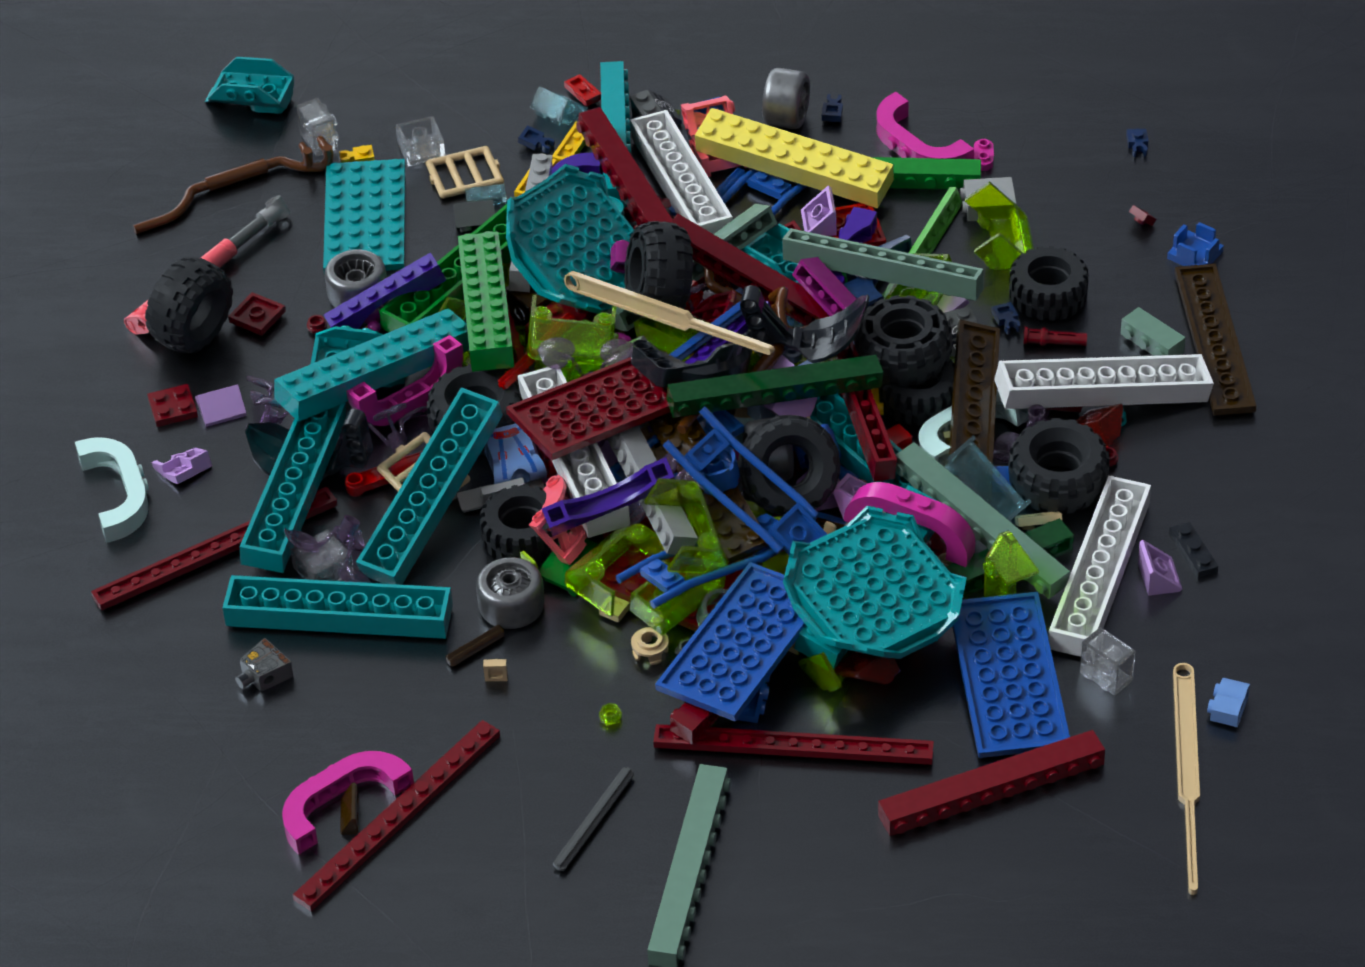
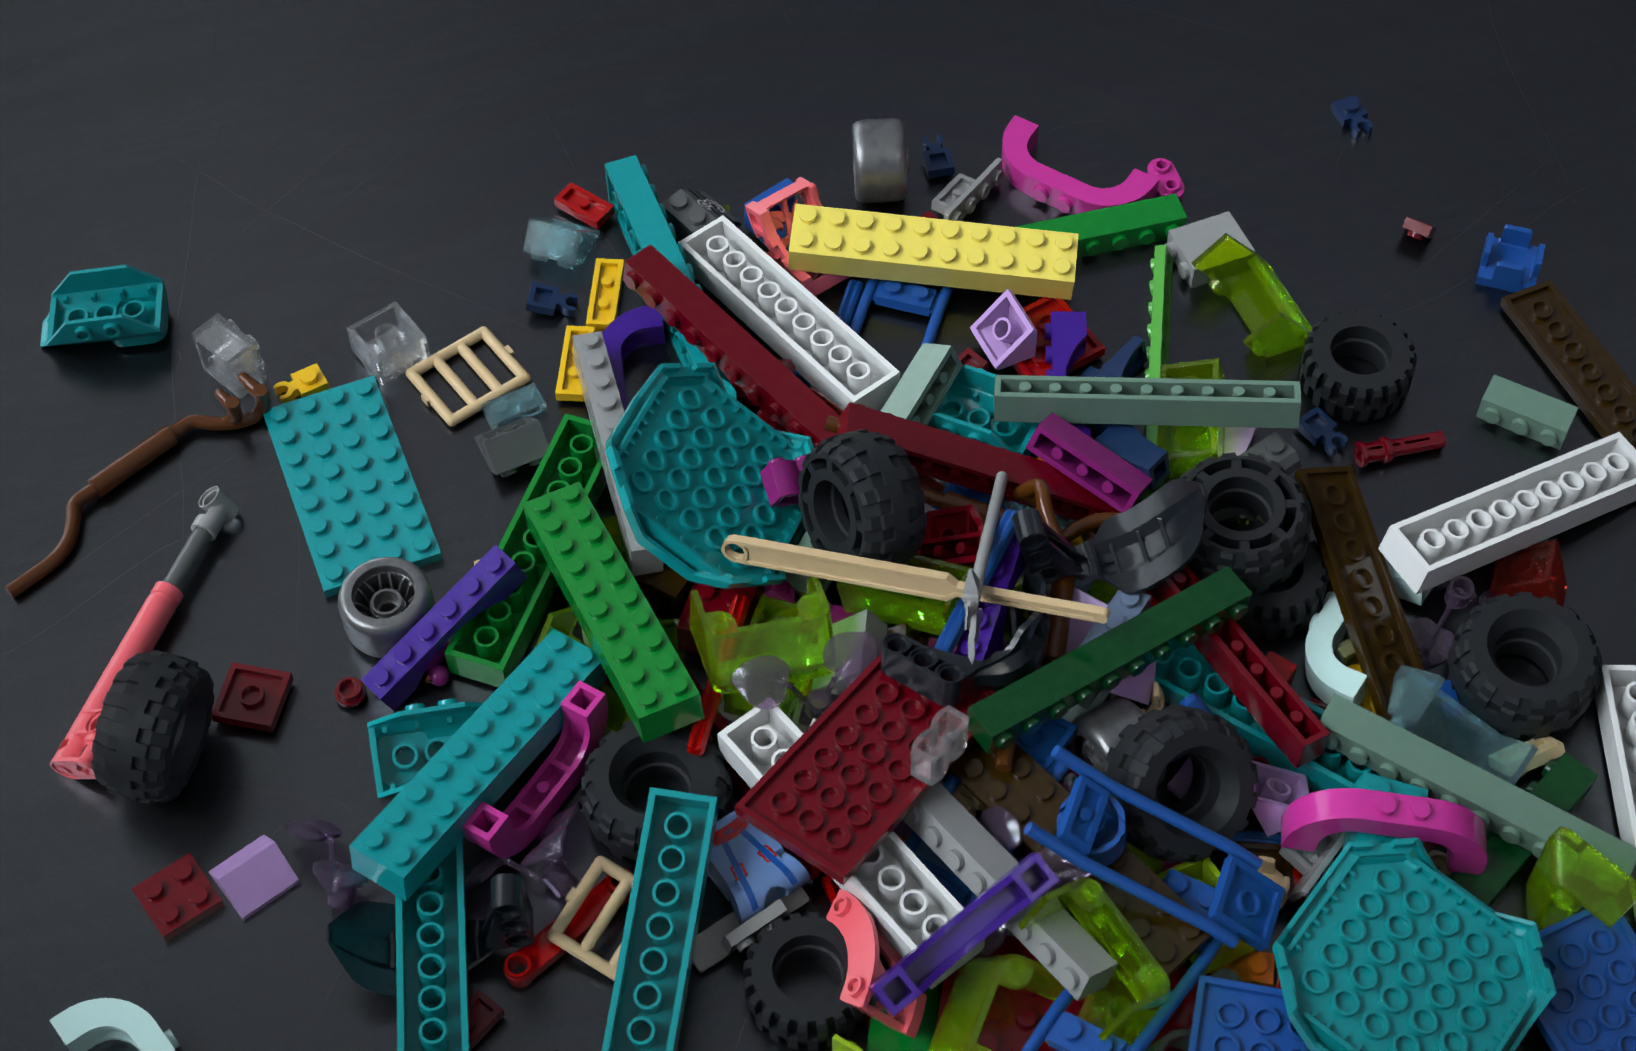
camera: 20 degrees left, 10 degrees up
lavender slope [151,448,212,484] -> none
none -> clear brick [910,705,969,786]
none -> light grey bracket [931,158,1004,221]
none -> light grey piece [962,471,1008,664]

